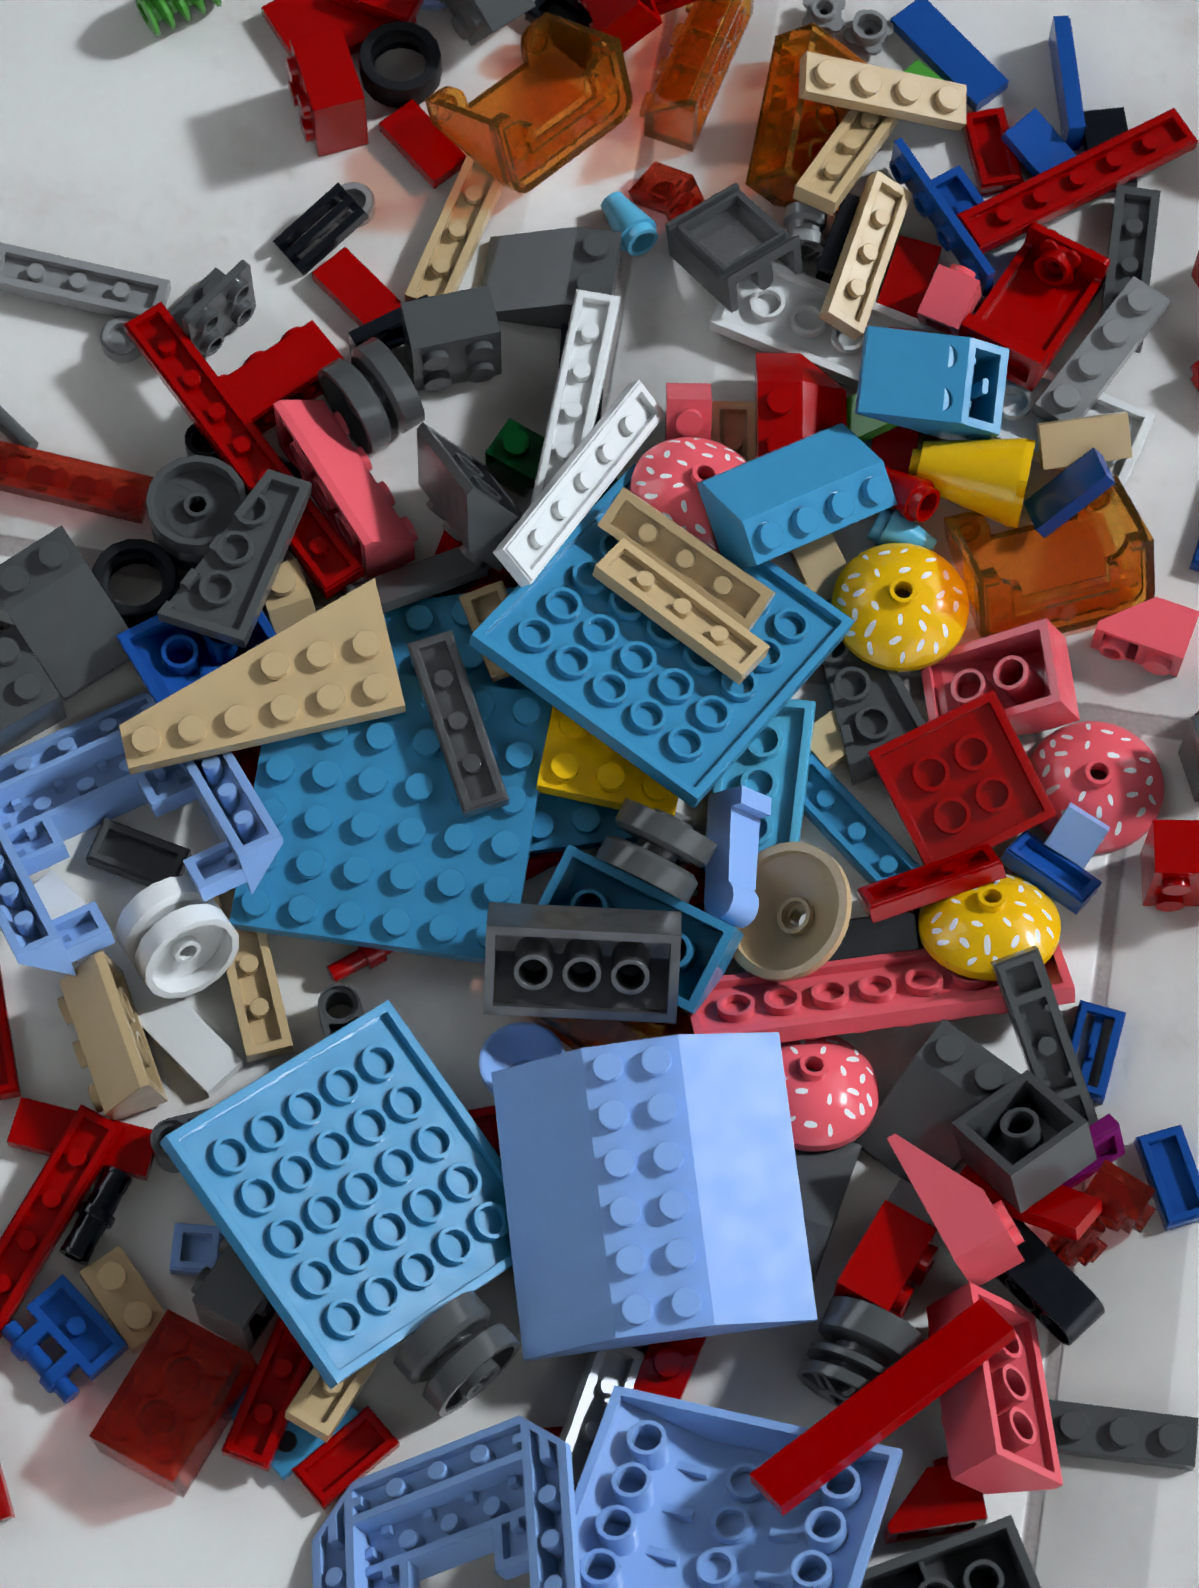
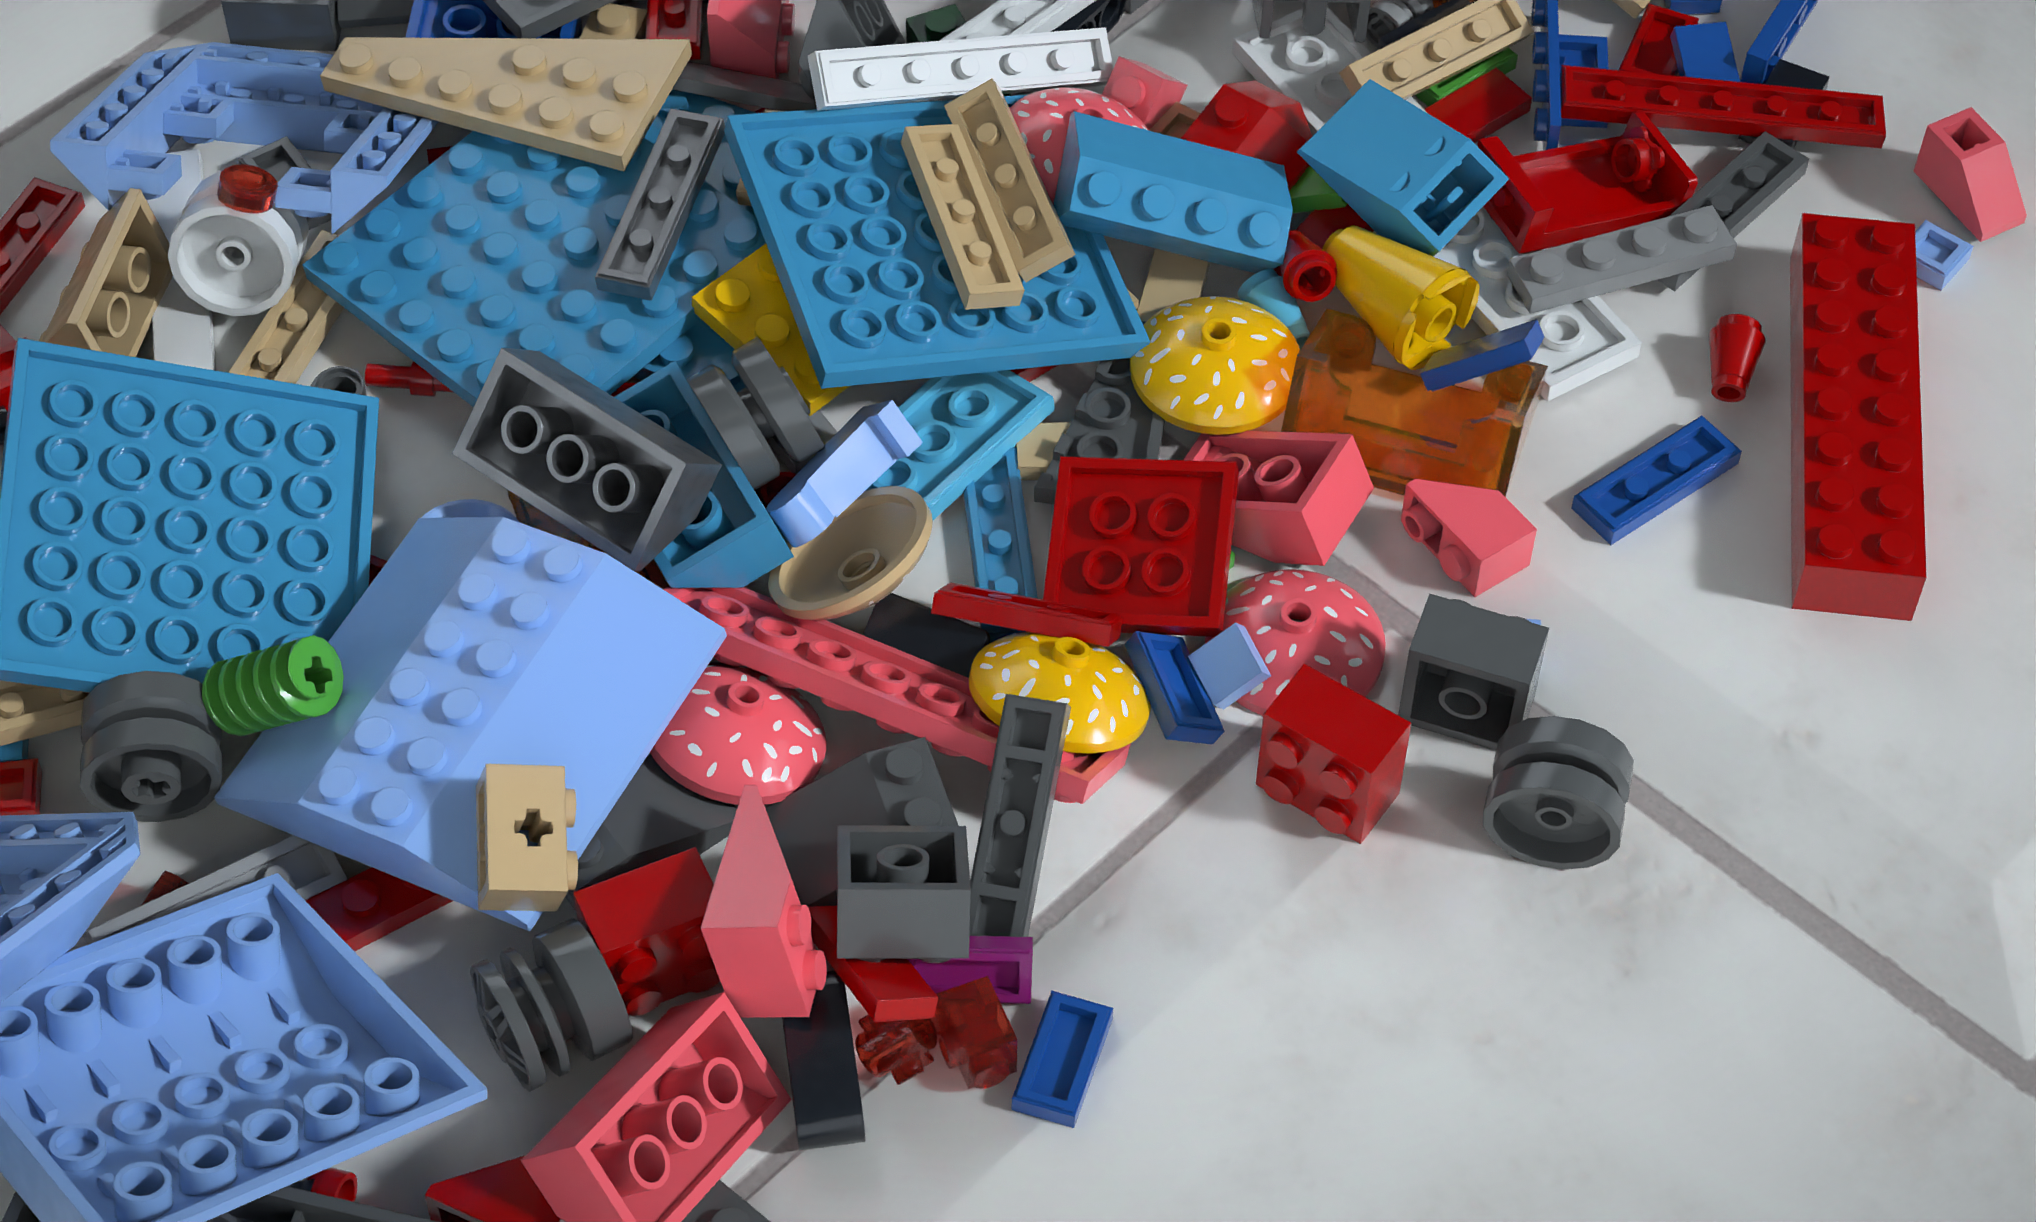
camera: 35 degrees right, 15 degrees down
red tile [749,1298,1016,1516] -> none
coral slope [917,263,983,336] -> none
tan tile [1036,411,1132,470] -> none
blue tile [1070,1000,1126,1105] -> none
none -> bright green piece [202,635,344,736]
none -> clear red tile [217,164,278,213]
none -> tan brick [476,764,578,912]

